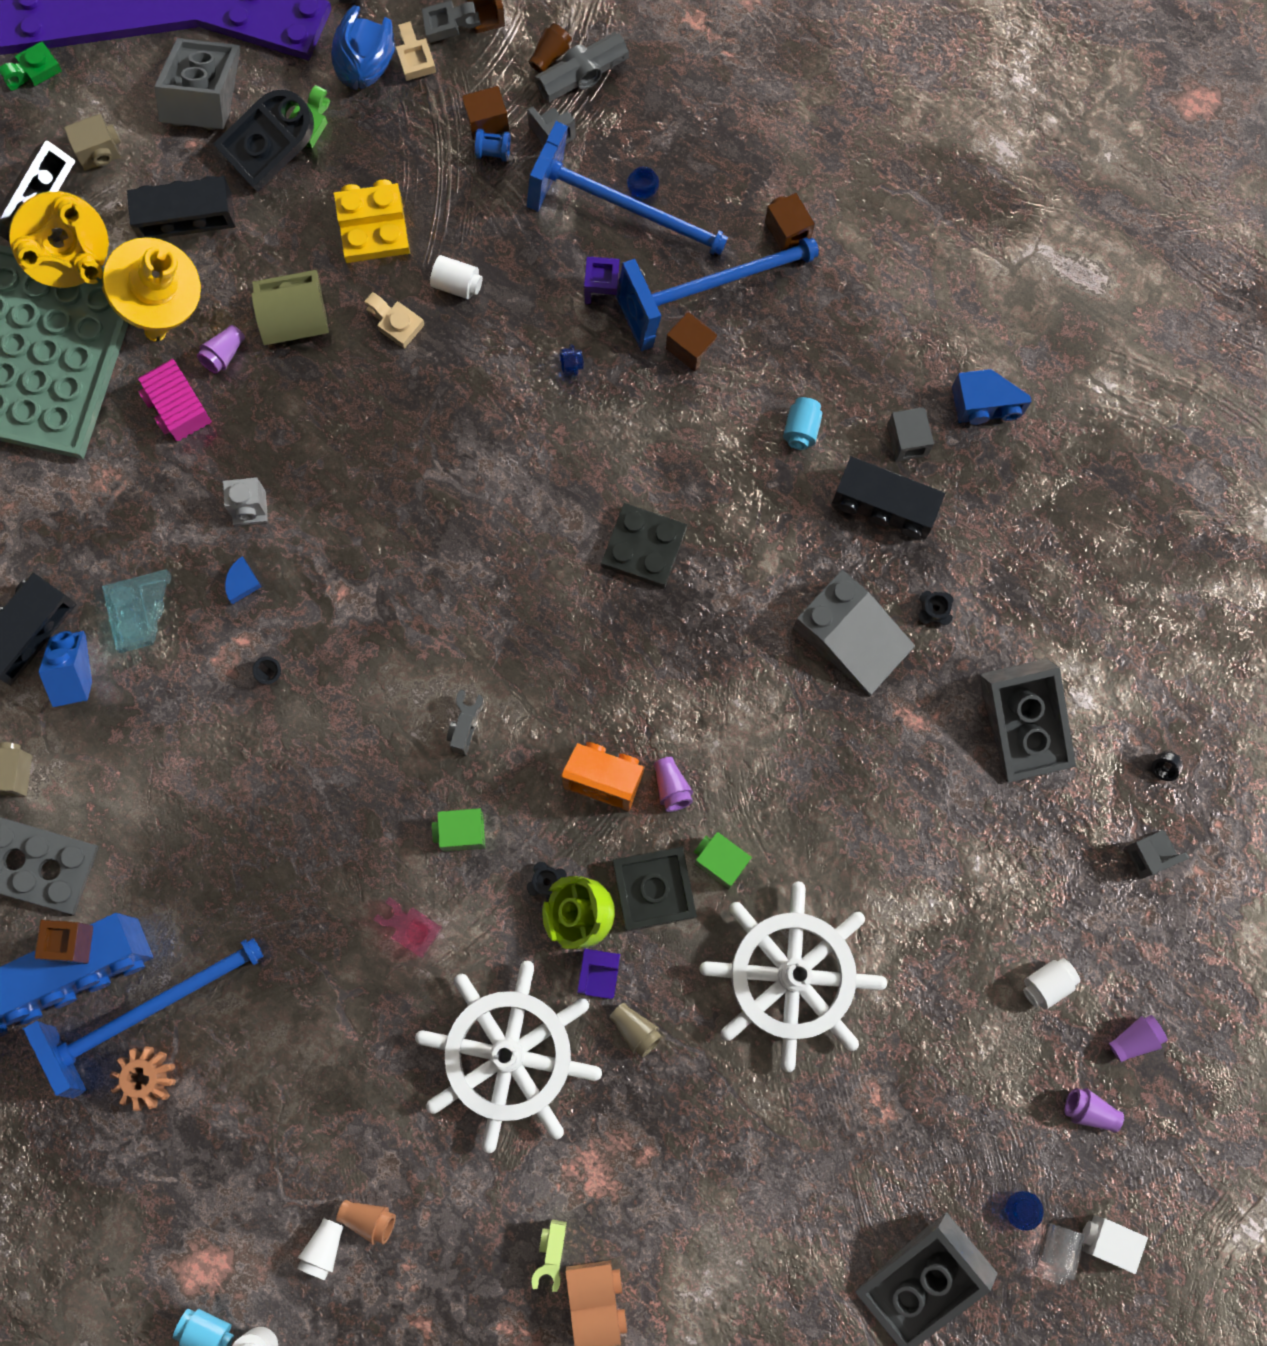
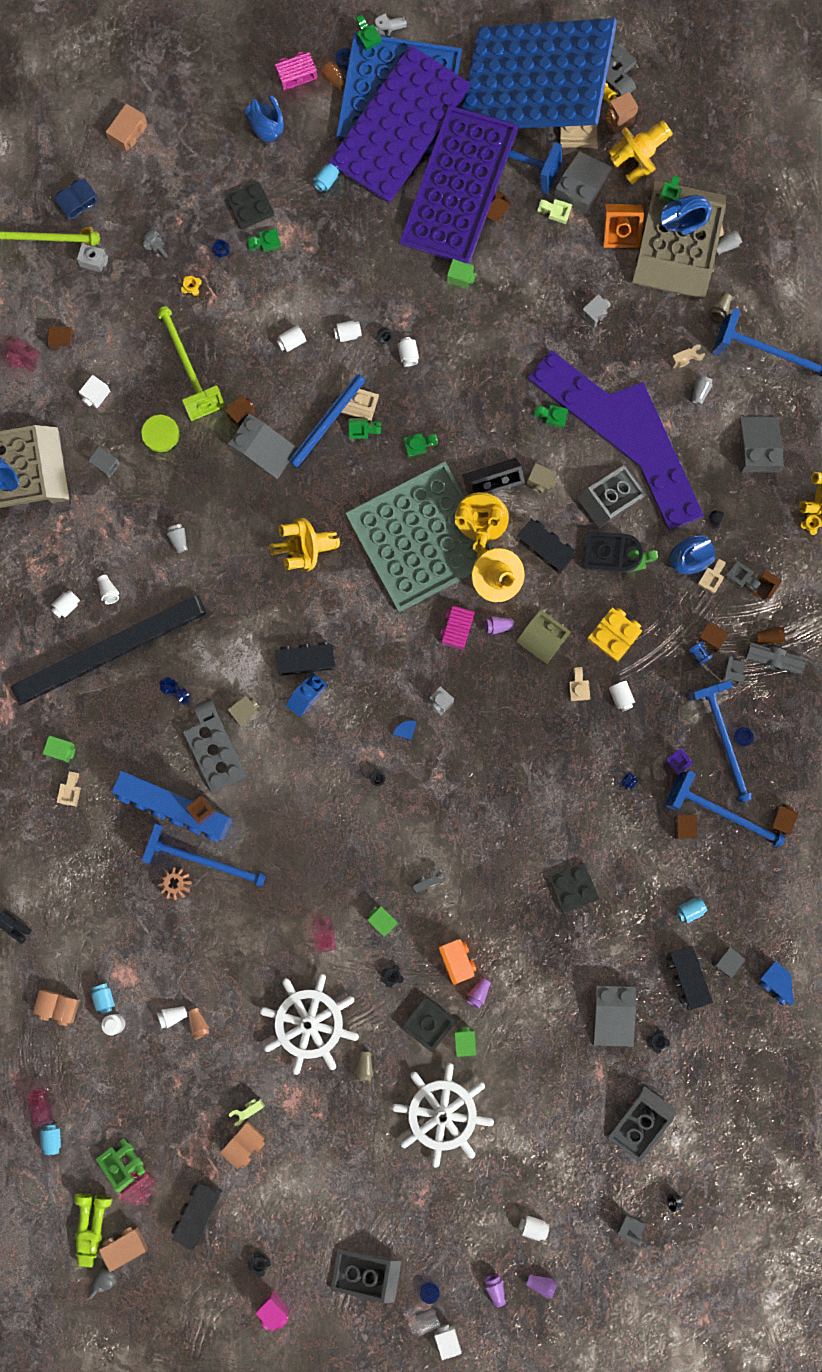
camera: 50 degrees right, 5 degrees up
clear light blue wing [102,569,171,653] -> none
lime cylinder [542,876,615,949] -> none
dark purple panel [577,948,620,999] -> none

